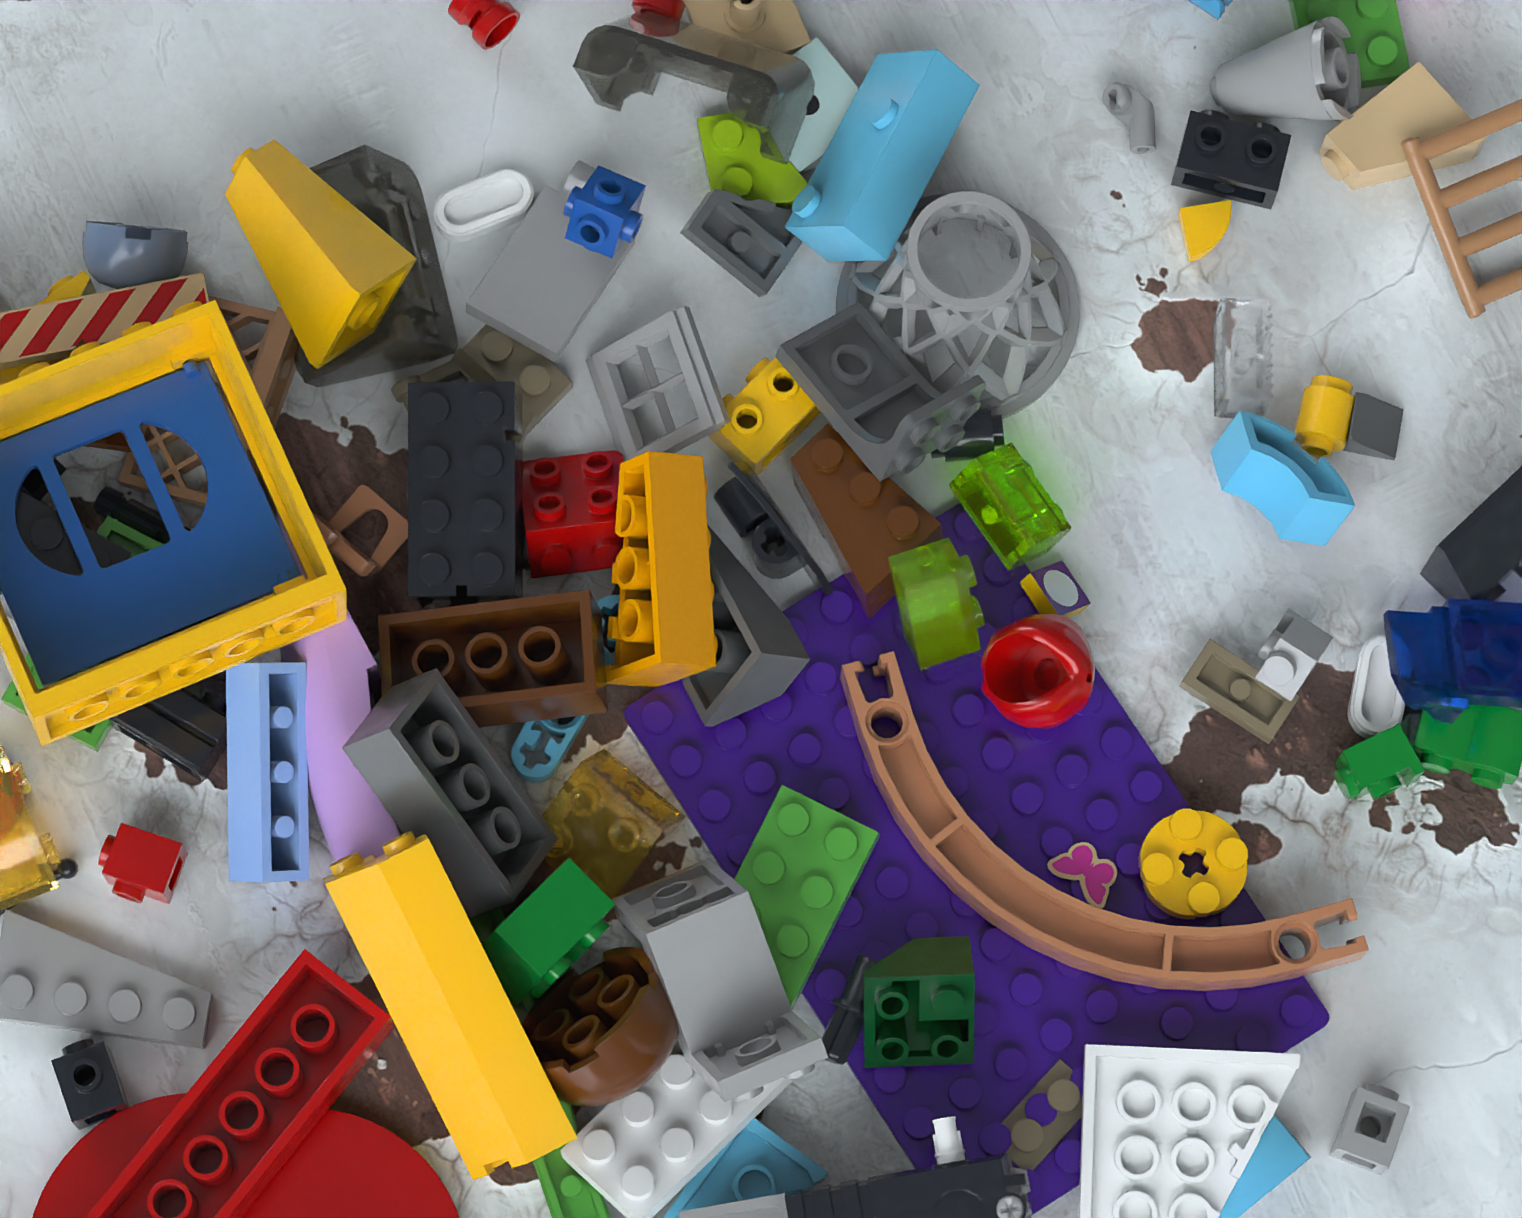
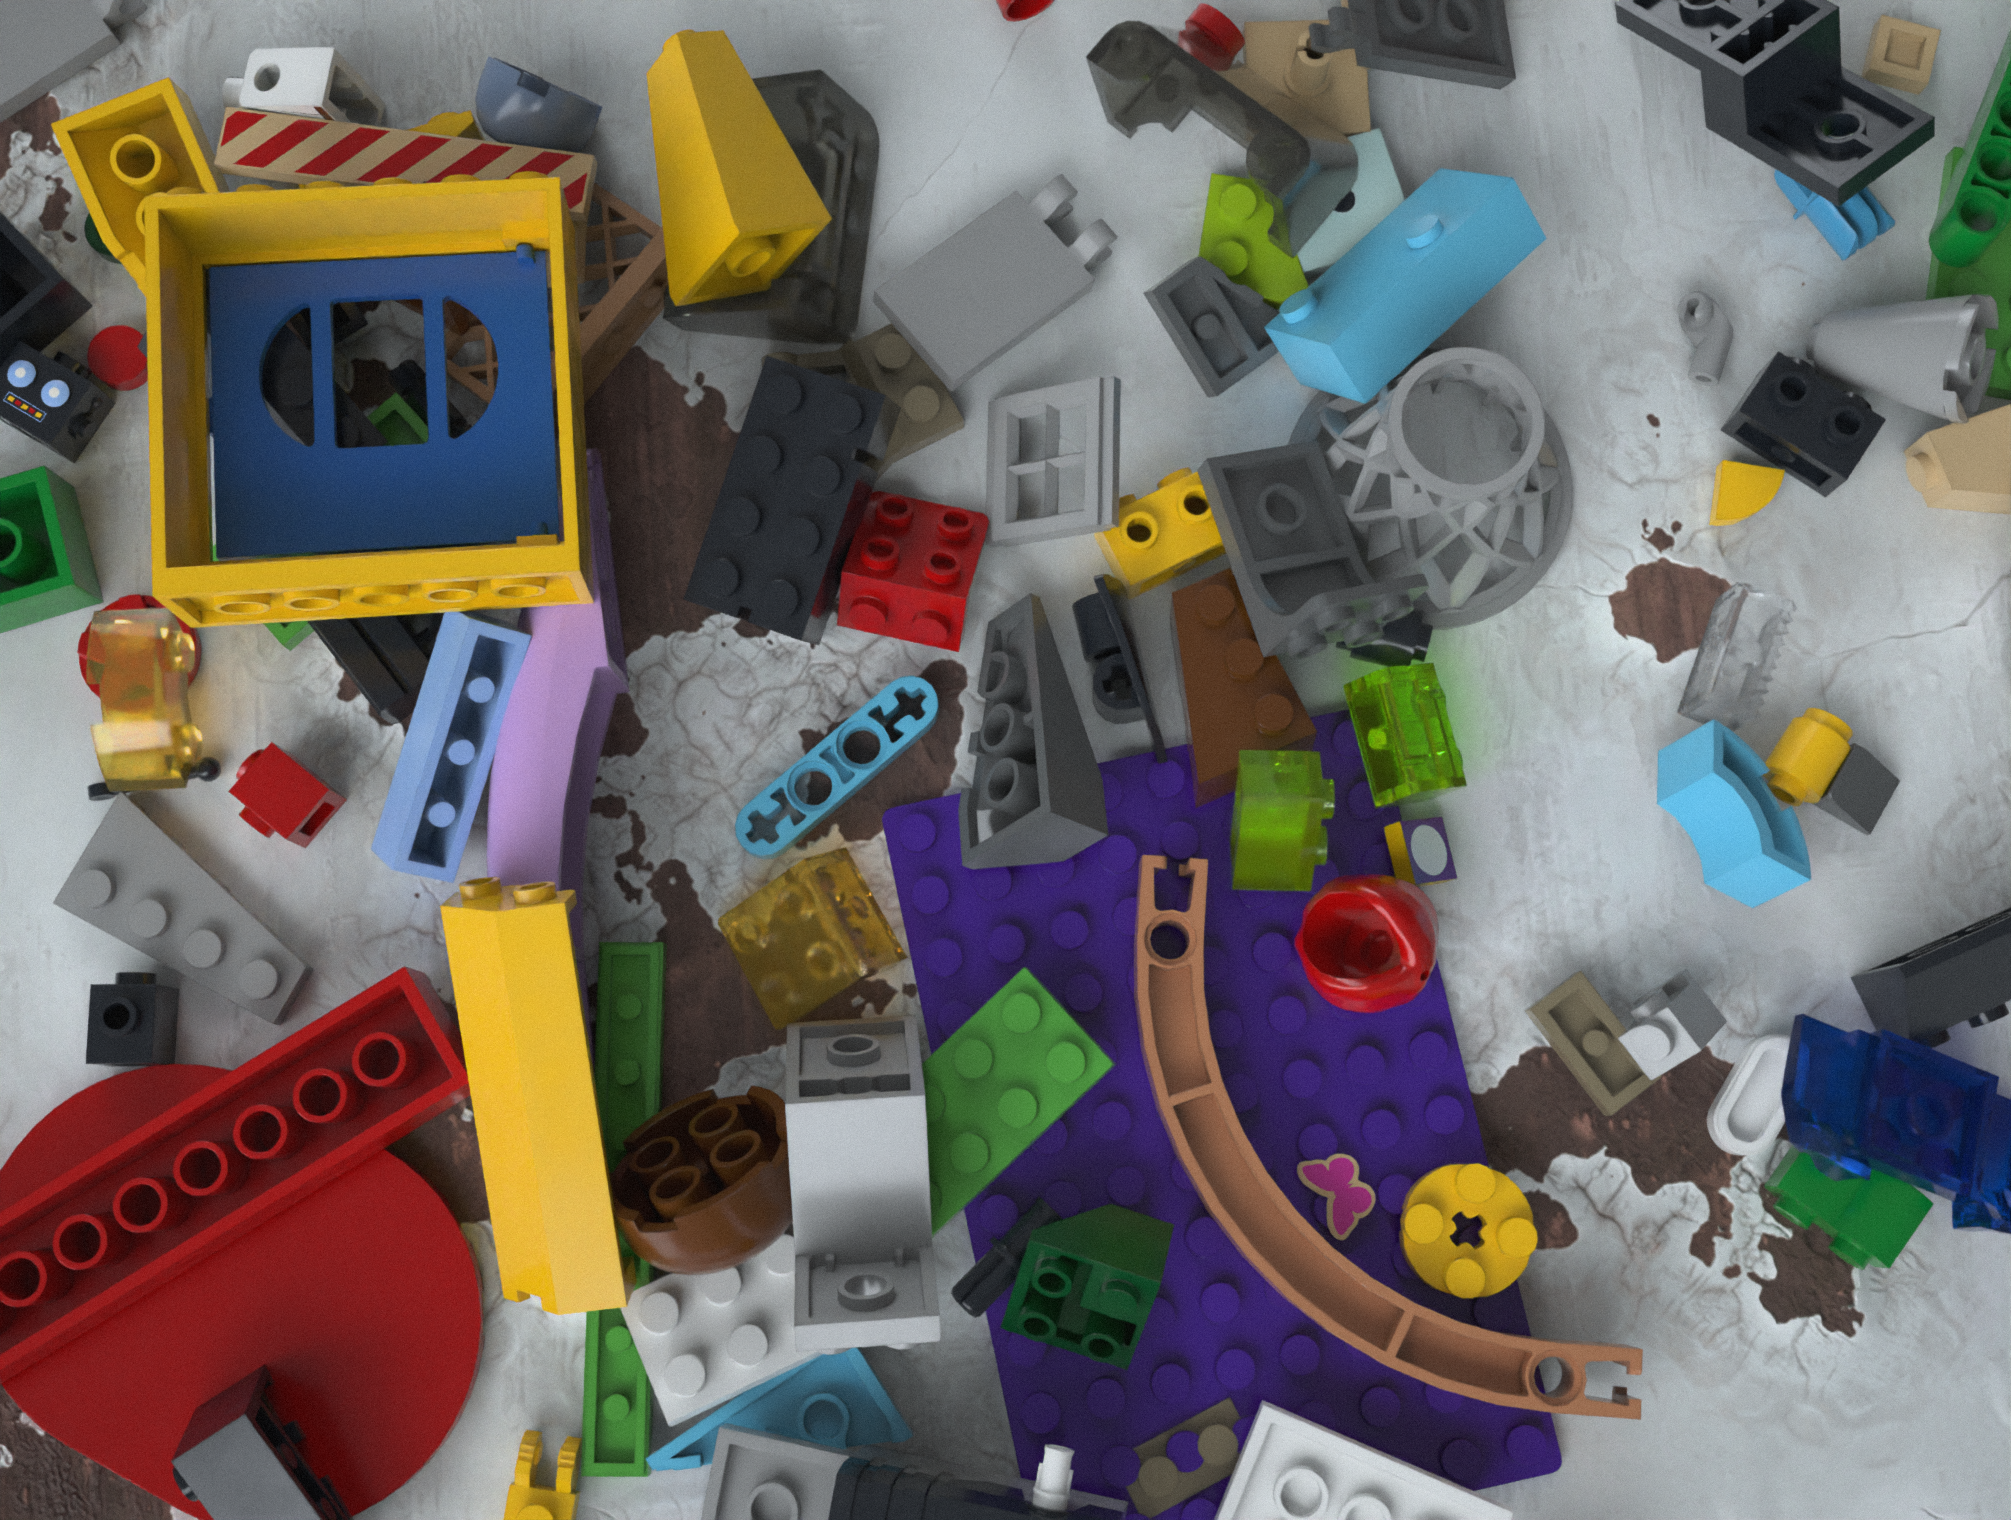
camera: 25 degrees right, 5 degrees up
nougat piece [311,485,408,576] -> none
dark grey brick [342,668,558,918] -> none
reddish brown brick [378,589,608,728] -> none
white tile [434,169,534,242] -> none
green brick [482,858,616,1005] -> none
blue brick [563,165,646,258] -> none
light orange wedge [605,451,718,688] -> none
green brick [1334,723,1425,800] -> none

